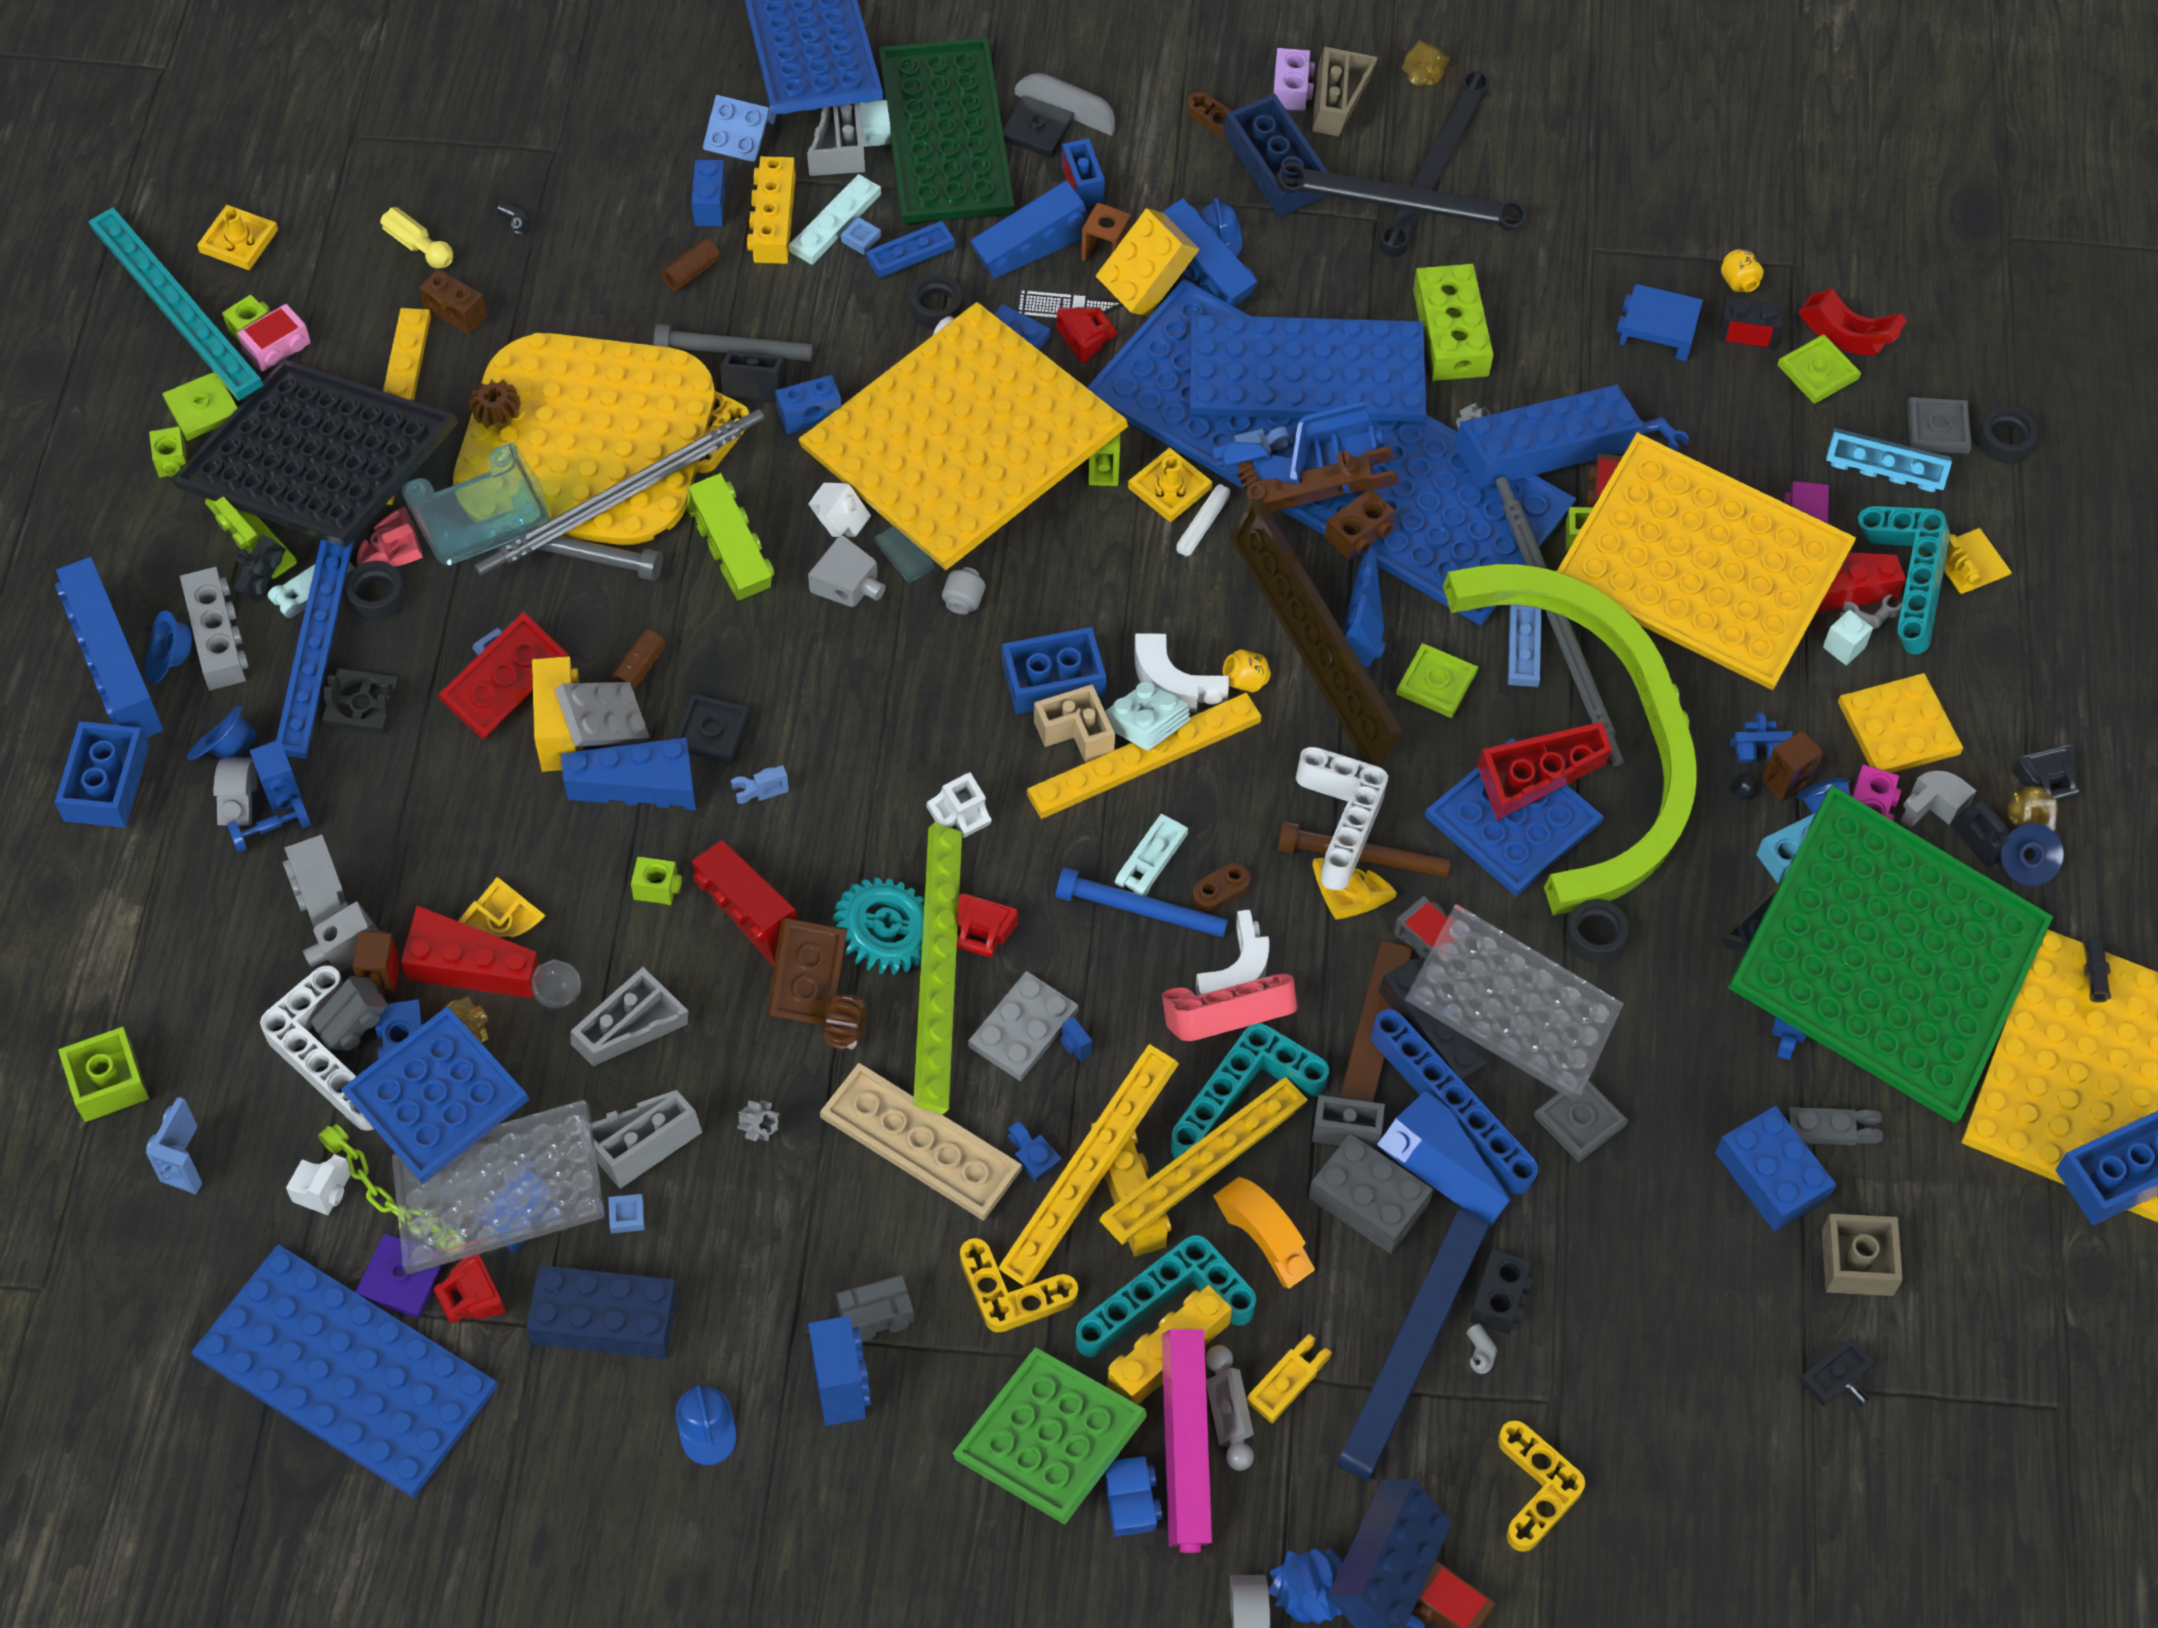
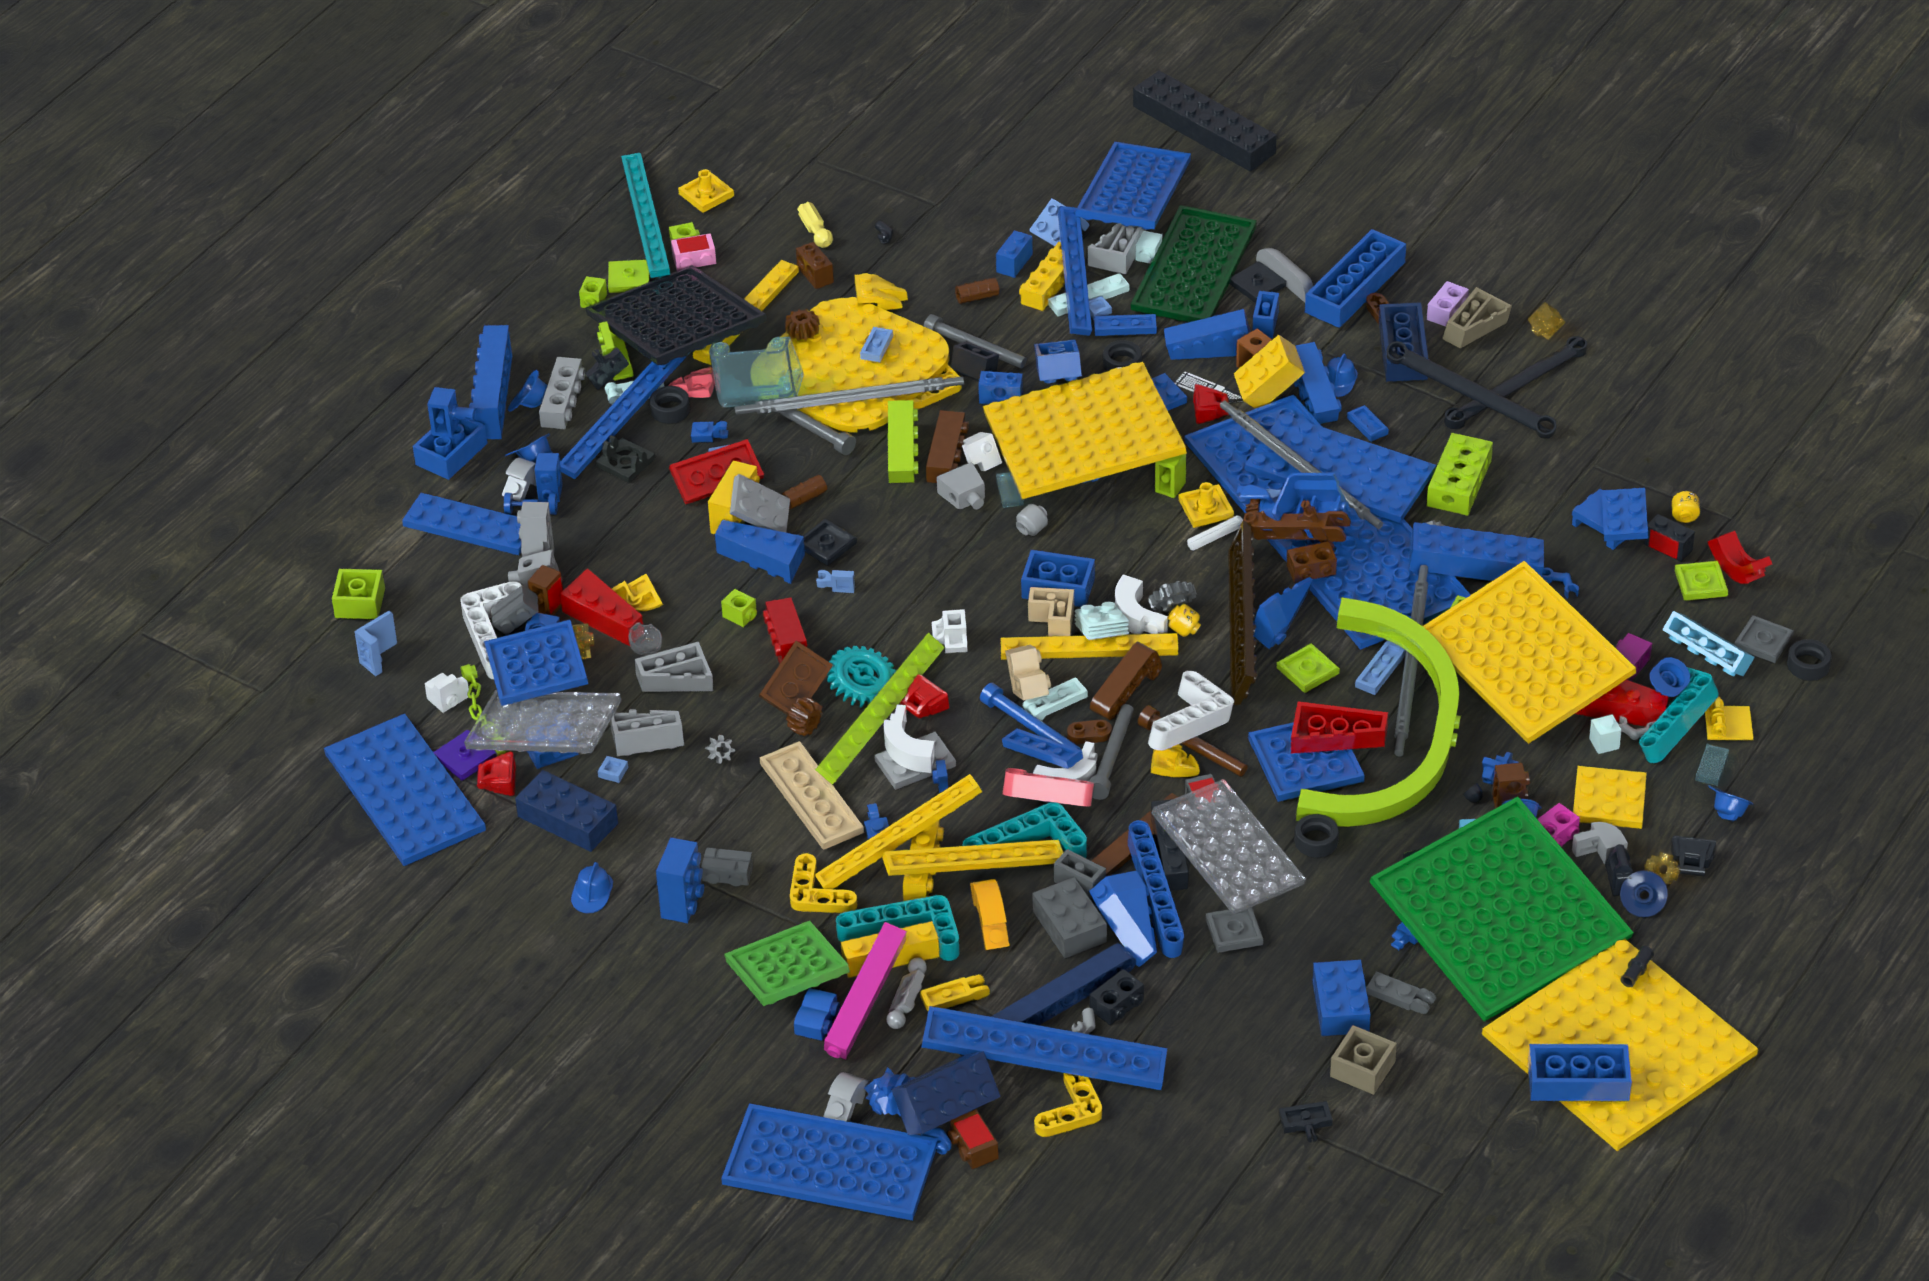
camera: 30 degrees right, 15 degrees down
none -> blue plate [402,493,522,555]
none -> blue brick [427,387,477,438]
none -> blue plate [691,421,728,443]
none -> yellow plate [855,273,908,310]
none -> medium blue plate [860,327,893,362]
none -> white arch [884,705,935,773]
none -> blue plate [922,1006,1167,1090]
none -> reddish brown brick [926,410,969,483]
none -> blue plate [1002,729,1083,769]
none -> tan brick [1005,645,1051,700]
none -> brick [1034,340,1082,383]
none -> blue plate [1058,206,1092,336]
none -> dark grey piece [1089,704,1134,800]
none -> reddish brown beam [1090,642,1162,720]
none -> dark grey gear [1149,581,1197,612]
none -> dark grey axle [1220,400,1383,529]
none -> blue brick [1305,229,1406,328]
none -> blue plate [1347,405,1389,442]
none -> blue plate [1601,488,1648,541]
none -> blue piece [1650,657,1690,697]
none -> clear light blue tile [1695,744,1729,786]
none -> blue piece [1708,785,1754,821]

